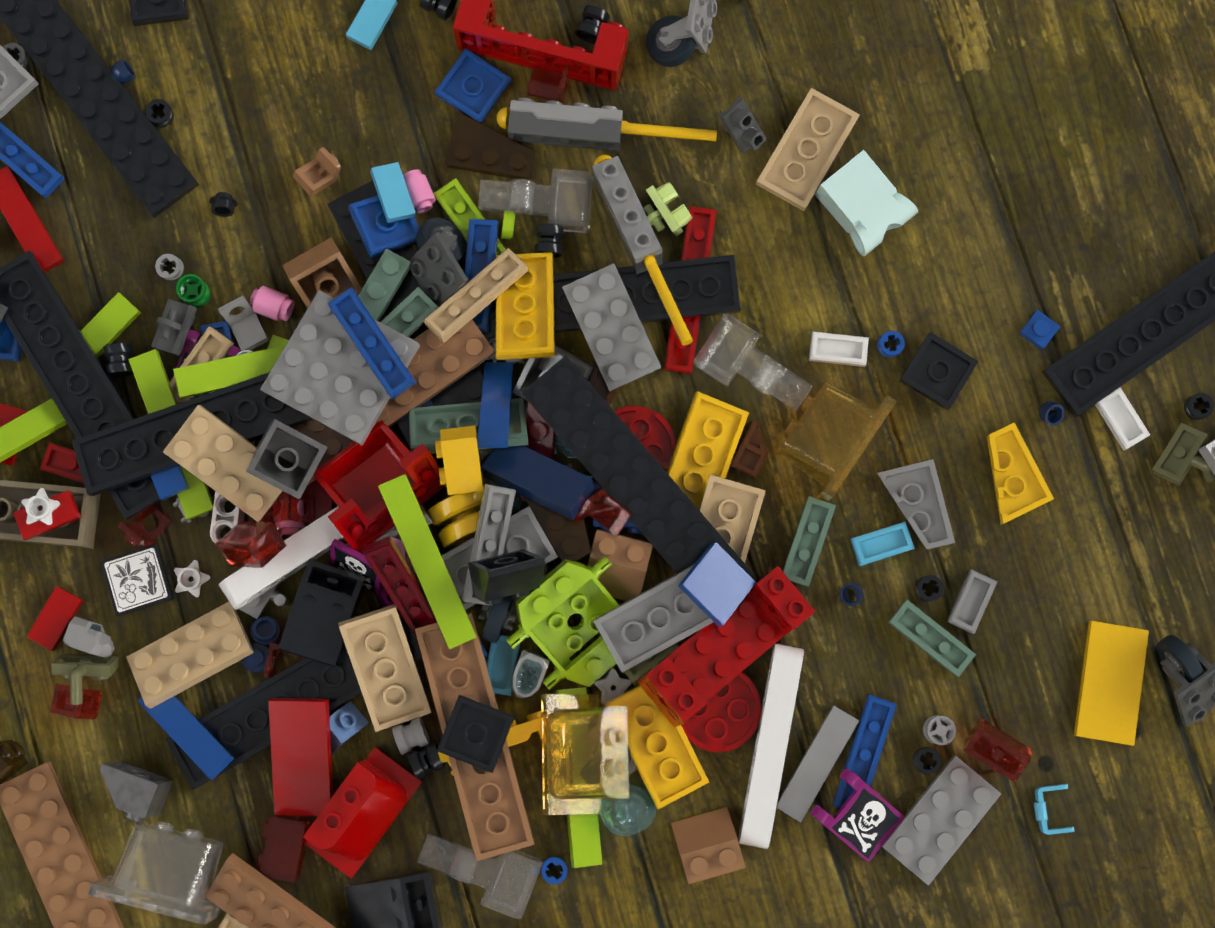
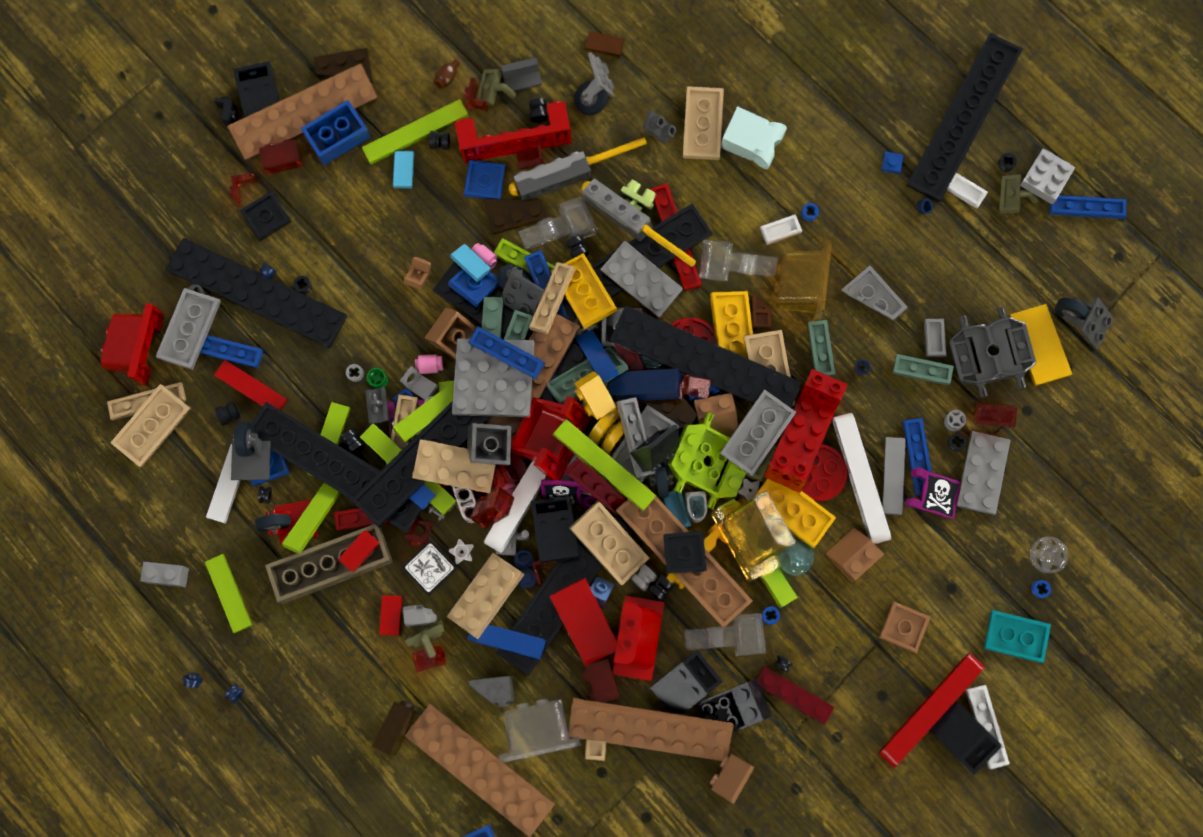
camera: 20 degrees left, 5 degrees down
white plate [21,488,60,525] -> none
black plate [209,192,238,217] -> none
lime tile [501,210,515,240] -> none
tile [678,542,756,627] -> none
medium azure tile [850,521,915,566] -> none
black plate [899,332,979,411] -> none
black bush [915,575,944,602] -> none
yellow wing [987,422,1054,525] -> none
medium azure piece [1034,784,1075,835] -> none
none -> dark grey piece [949,307,1036,398]

